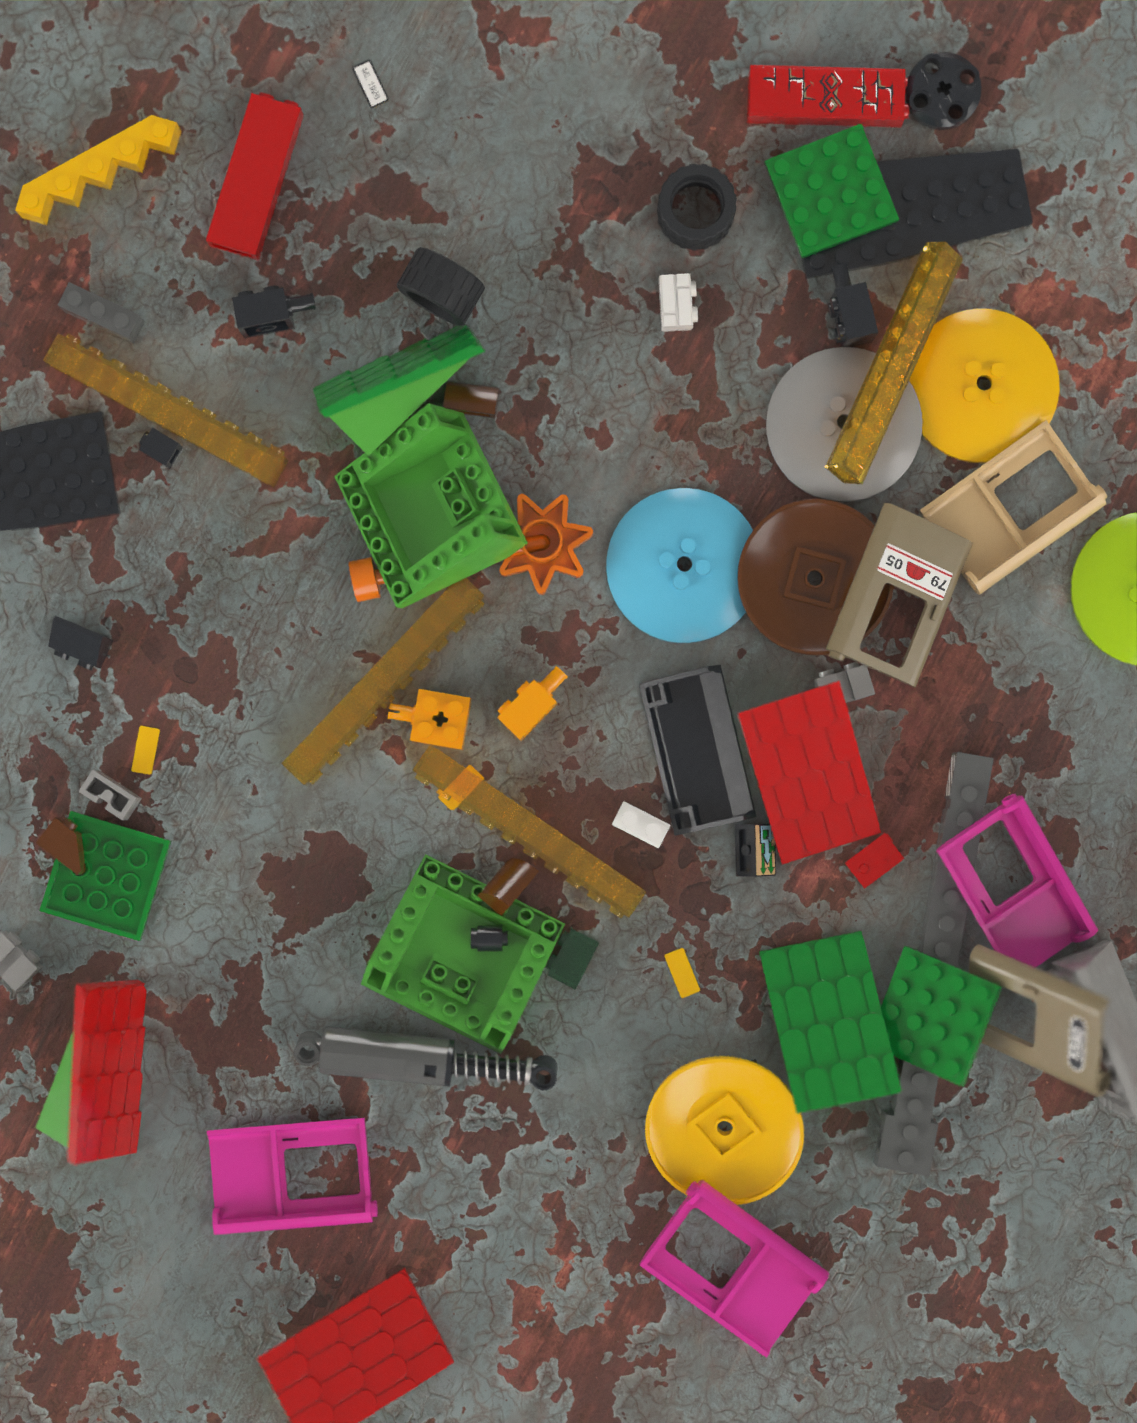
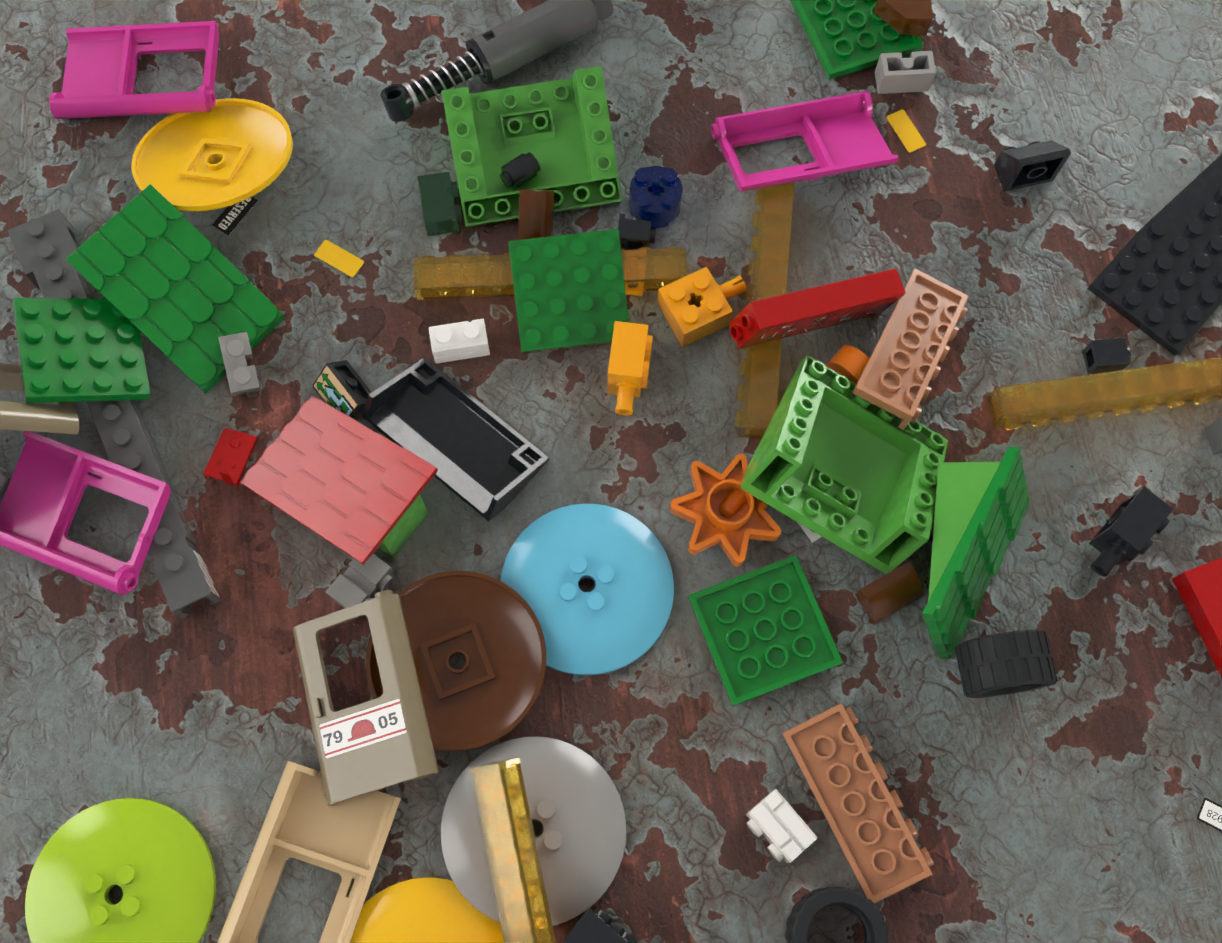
camera: 140 degrees right, 15 degrees down
none -> light grey brick [218,332,261,396]
none -> green plate [508,229,629,352]
none -> black brick [618,213,656,253]
none -> clear blue brick [629,166,683,229]
none -> green plate [688,555,843,707]
none -> dark pink piece [711,91,899,192]
none -> red brick [729,268,906,349]
none -> nougat bracket [782,703,934,903]
none -> nougat bracket [852,268,968,430]

